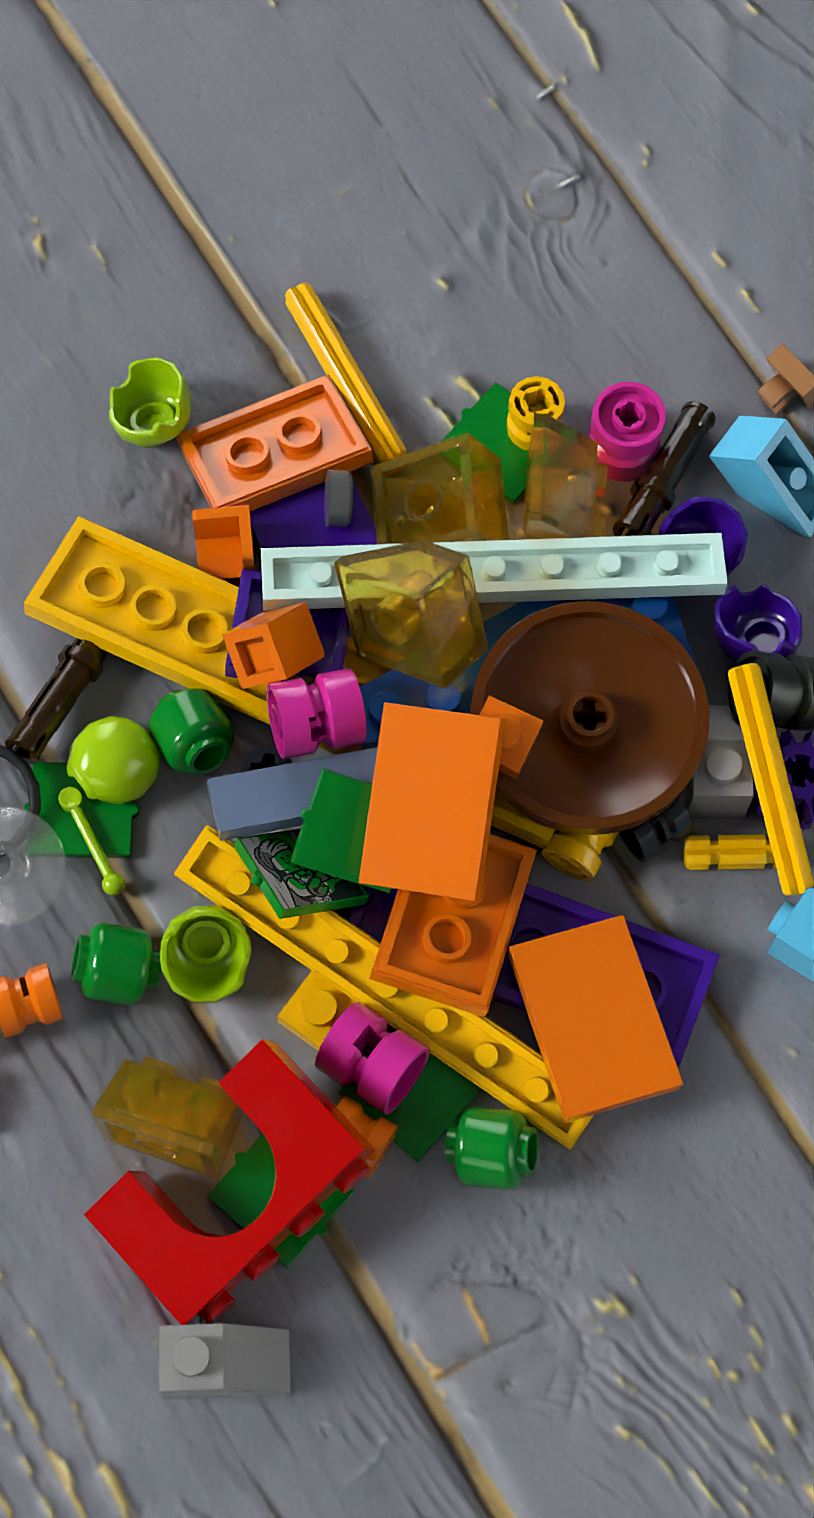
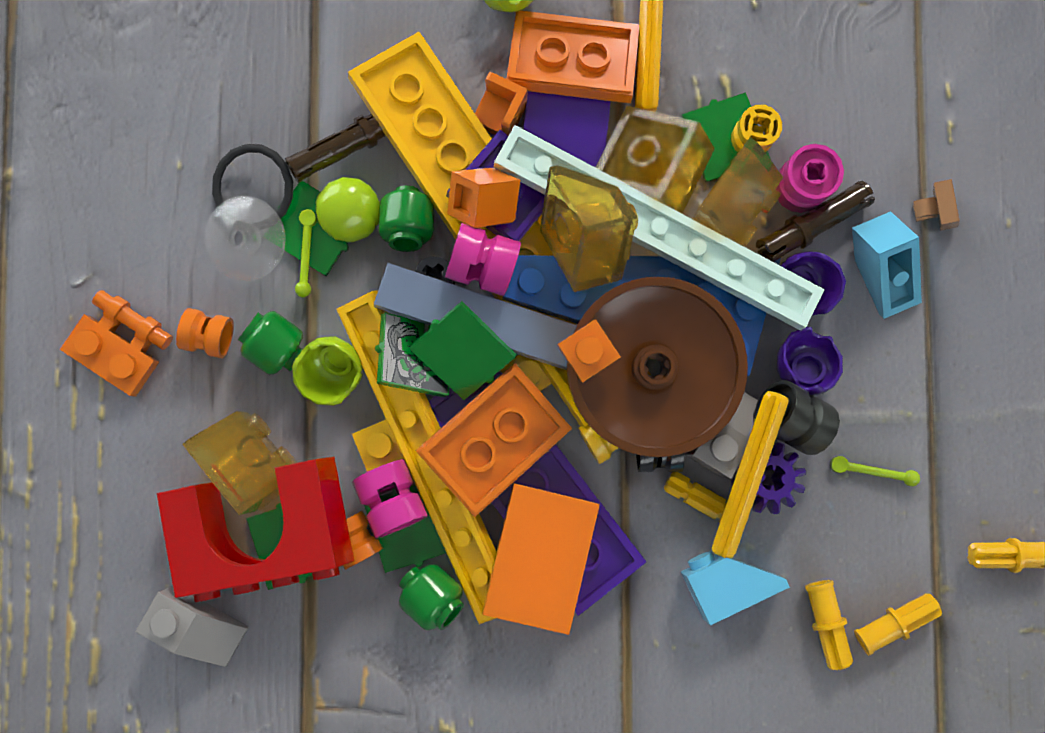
camera: 30 degrees right, 15 degrees up
dark grey tile [324,470,353,527] -> none
orange tile [358,702,506,901] -> none

